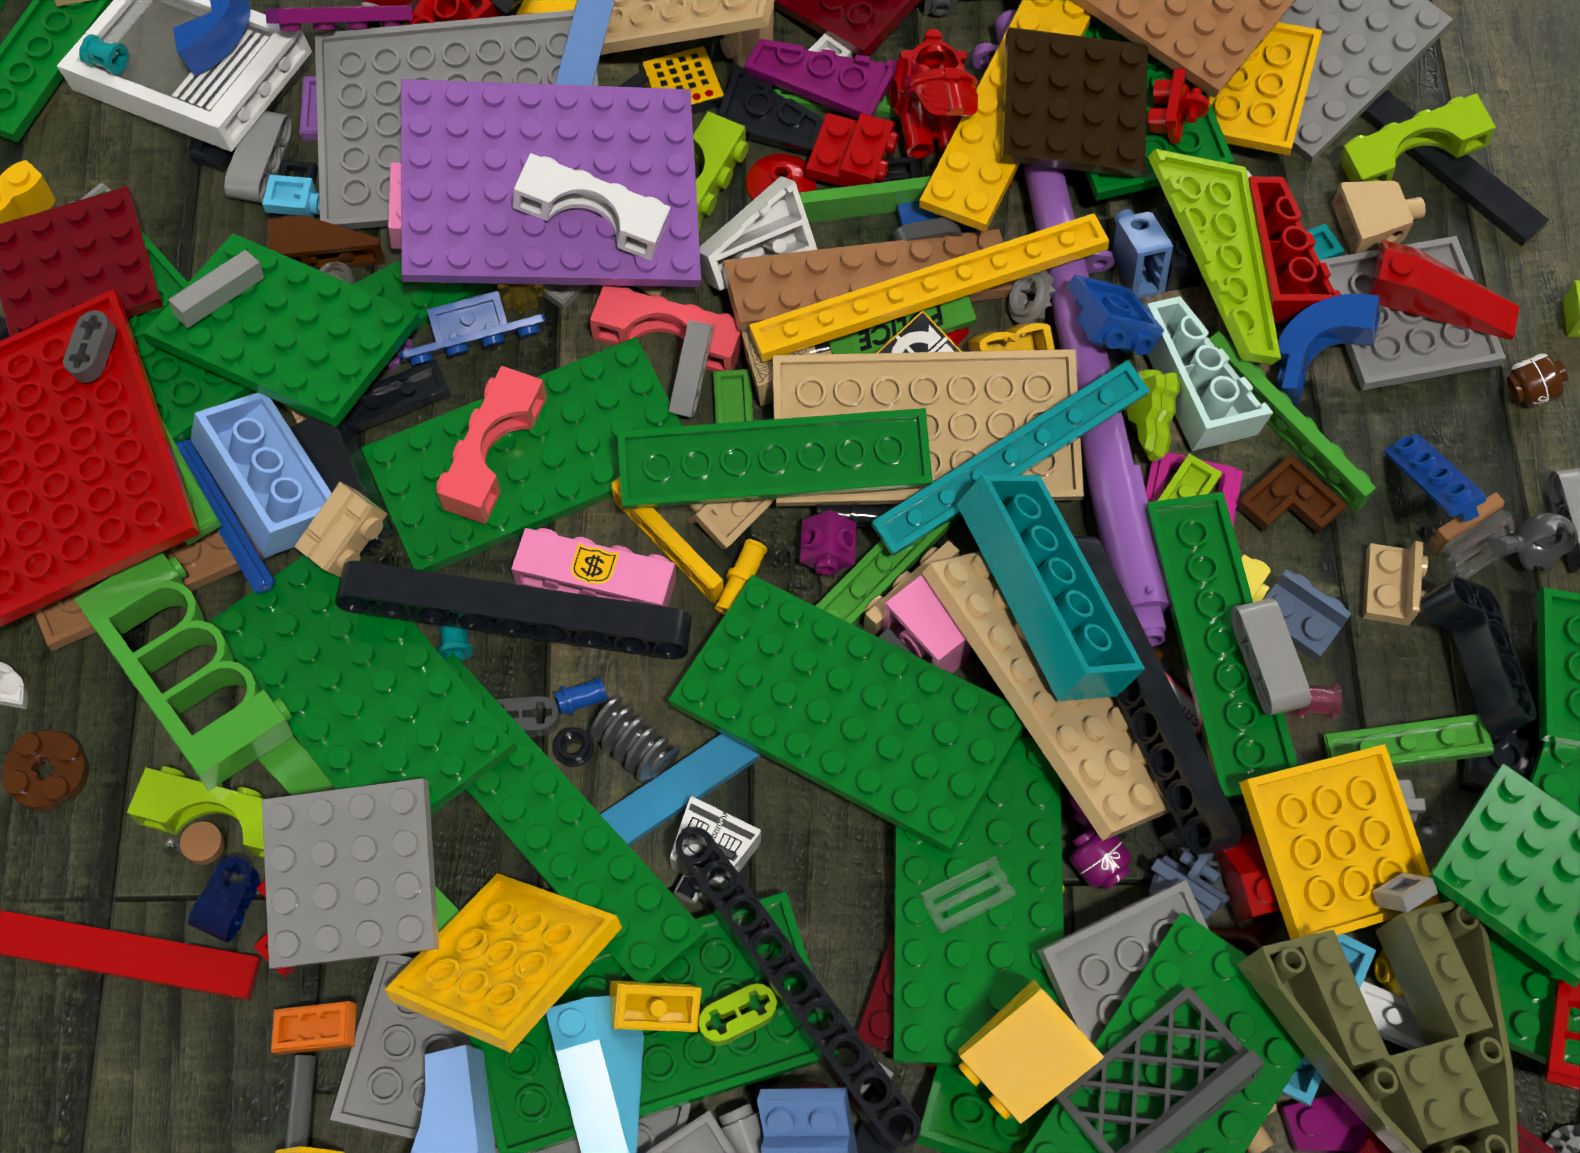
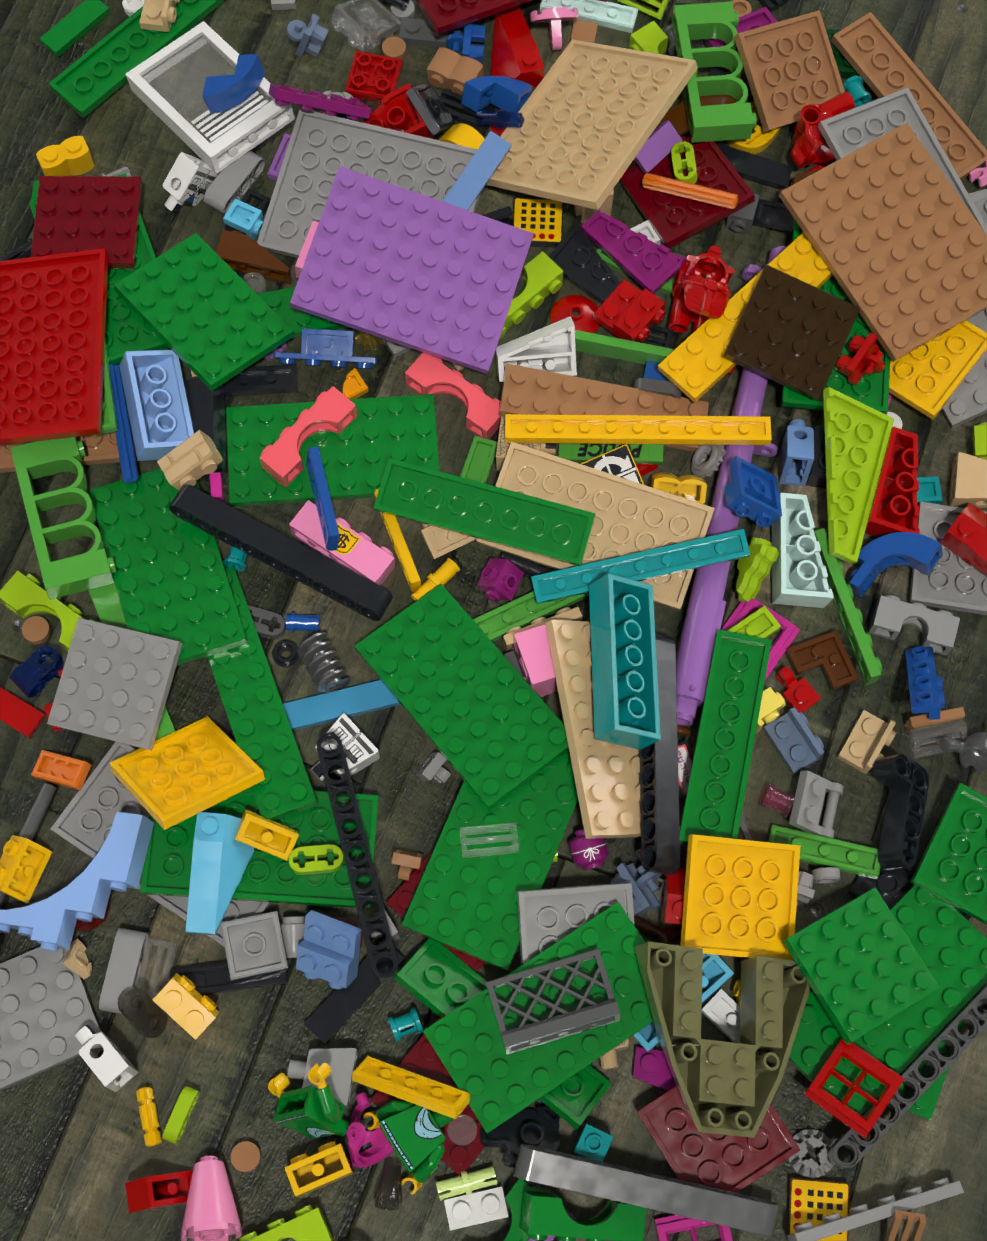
camera: 20 degrees right, 5 degrees up
dark grey beam [63,310,116,383] -> none
teal bush [79,34,129,75] -> none
light grey piece [168,250,264,328] -> none
white arch [513,153,670,261] -> none
light grey piece [668,320,715,417] -> none
yellow slope [958,979,1104,1124] -> none
light grey beam [1231,598,1311,716] -> none
light grey tile [1372,873,1438,913] -> none
none -> white torso [163,152,219,213]
none -> dark pink tile [210,472,225,503]
none -> blue tile [306,447,339,551]
none -> light orange tile [343,368,369,399]
none -> medium nougat tile [391,849,424,881]
none -> light grey tile [415,752,451,783]
none -> red plate [775,666,821,713]
none -> light grey plate [789,770,844,839]
none -> light grey tile [811,867,841,884]
none -> light grey arch [868,595,960,656]

